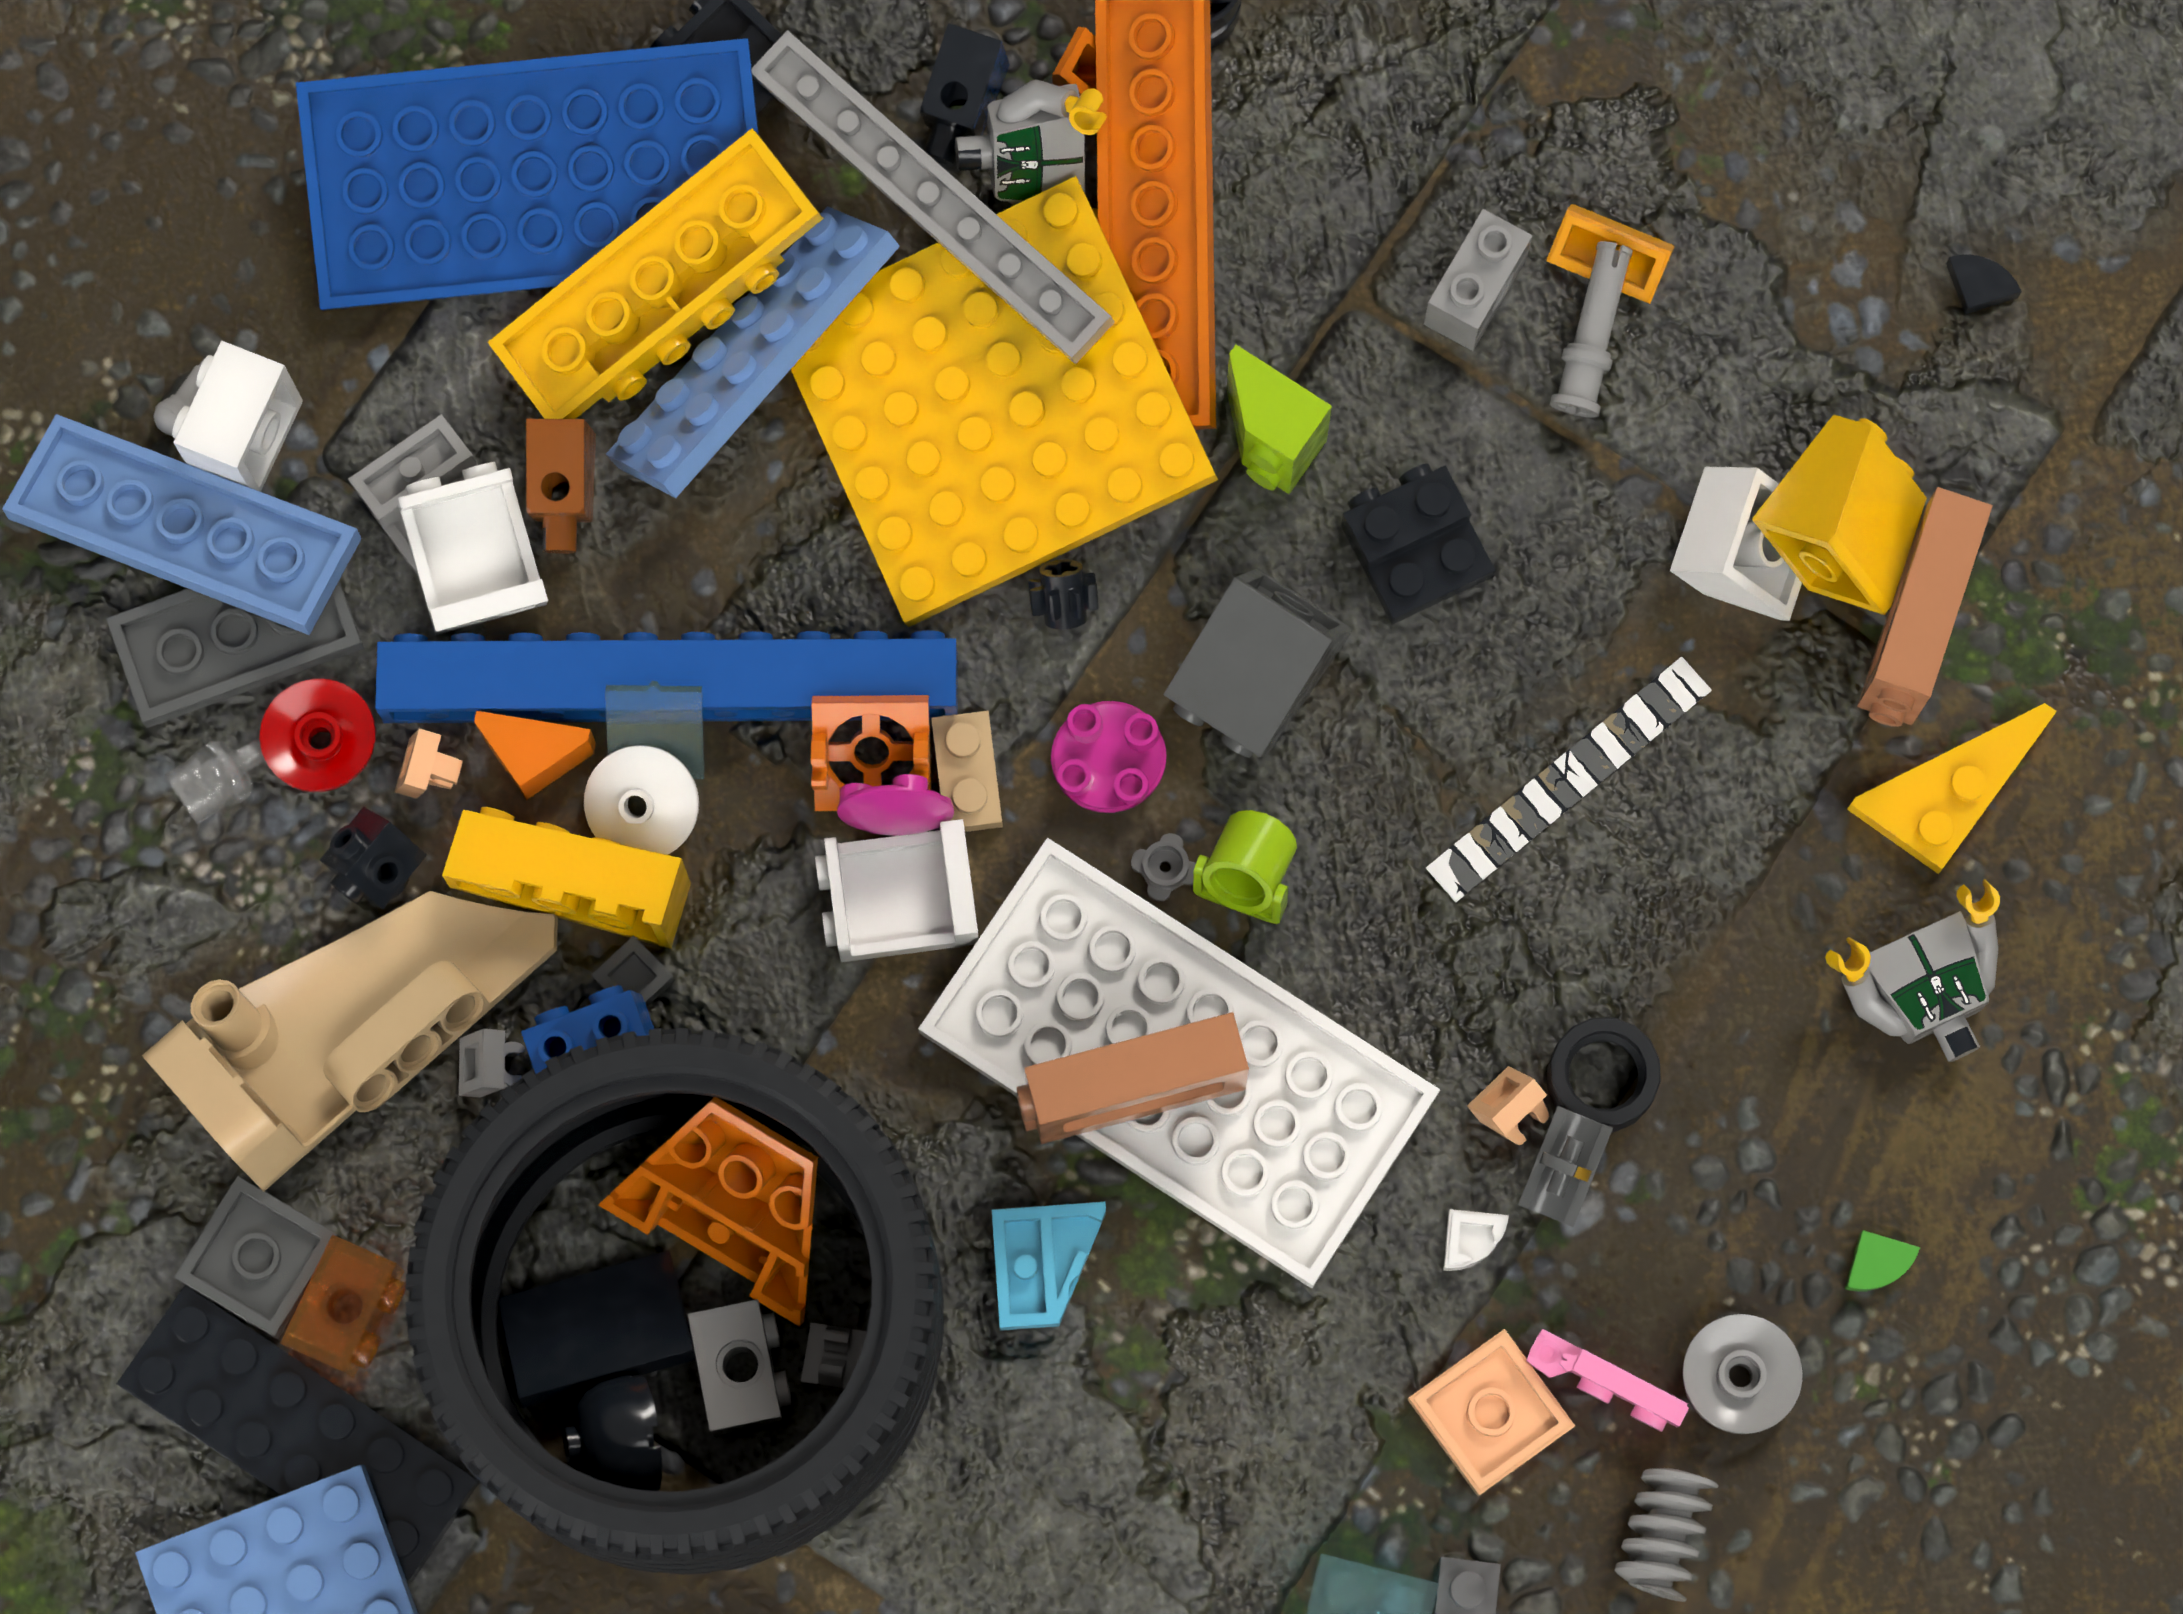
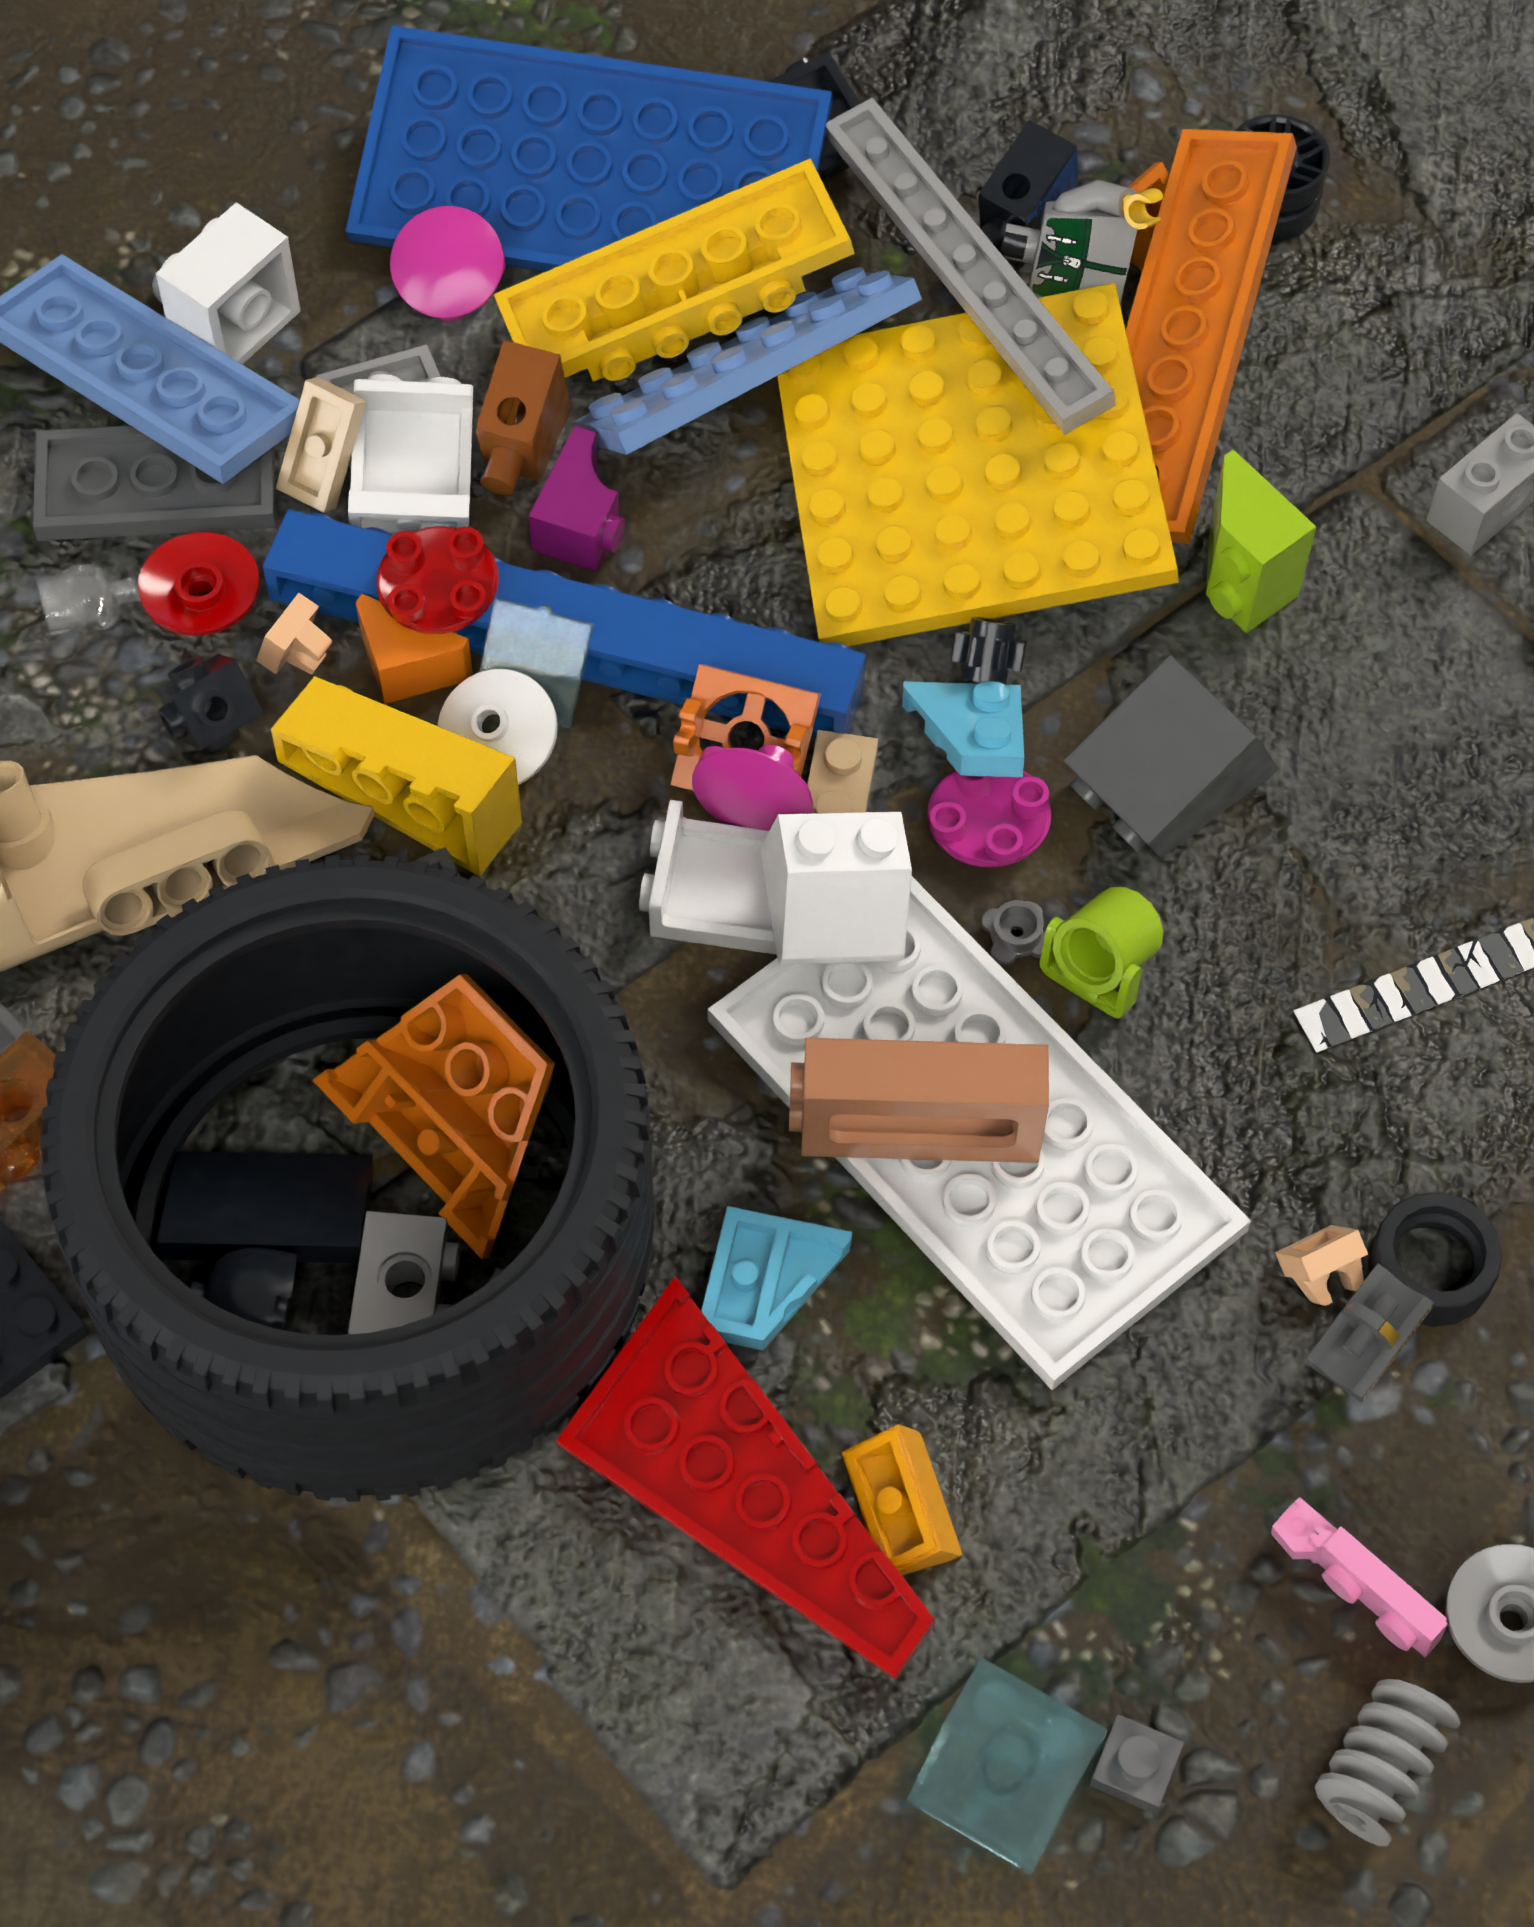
camera: 15 degrees right, 15 degrees down
black plate [1341,463,1496,625] -> none
light nougat tile [1408,1329,1575,1497] -> none
white tile [1443,1209,1509,1271] -> none
none -> tan plate [275,377,367,513]
none -> red dish [376,526,499,634]
none -> dark pink dish [390,206,506,323]
none -> magenta arch [529,426,625,572]
none -> red wing [555,1276,936,1681]
none -> white slope [760,812,912,965]
none -> light orange slope [841,1424,962,1575]
none -> medium azure wing [902,681,1024,777]

